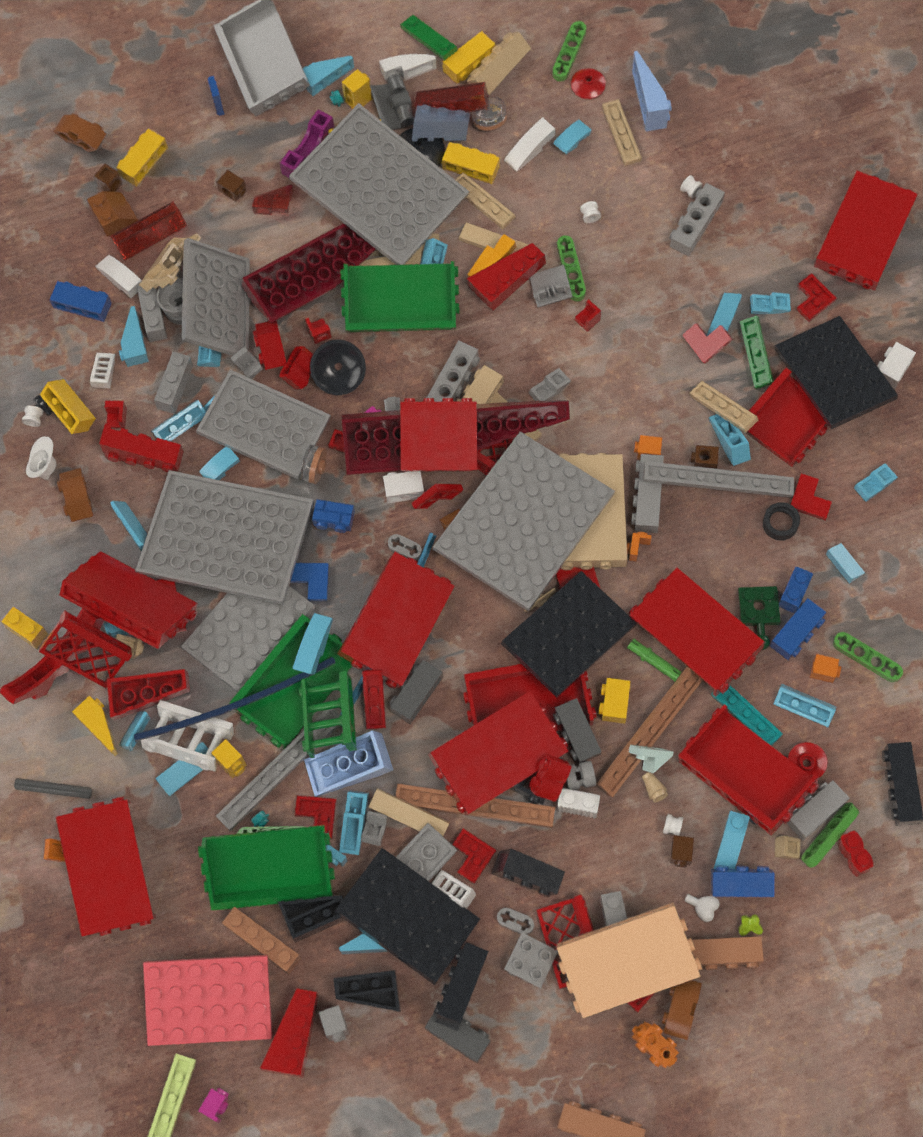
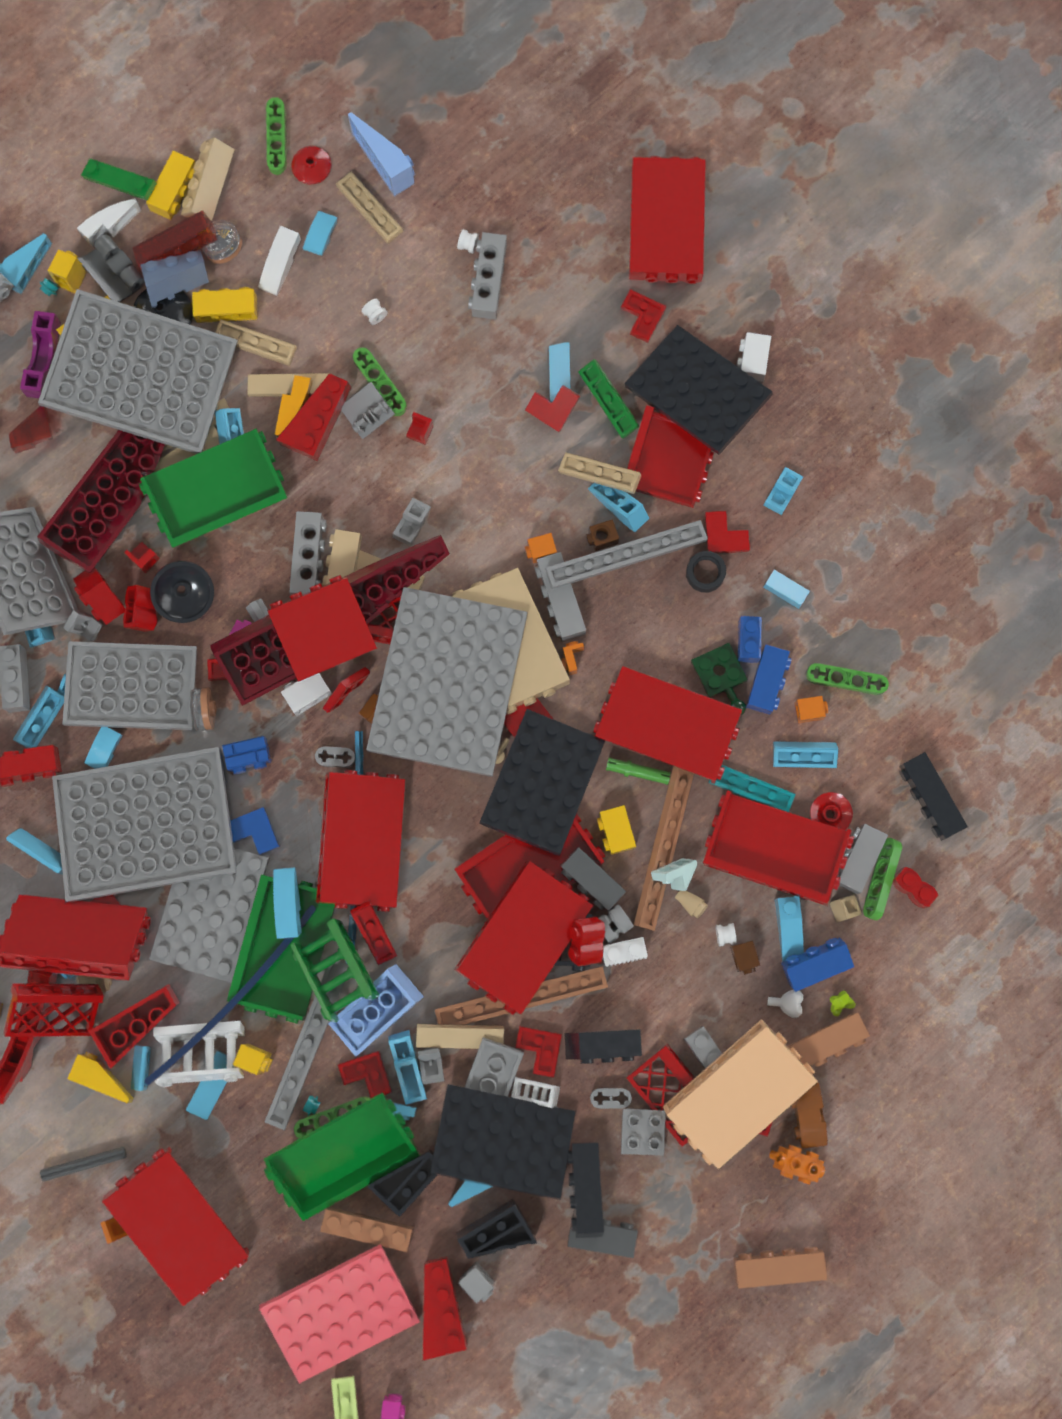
camera: 25 degrees left, 10 degrees up
dark grey brick [390,660,443,725] -> none
medium azure slope [750,292,791,314] -> none

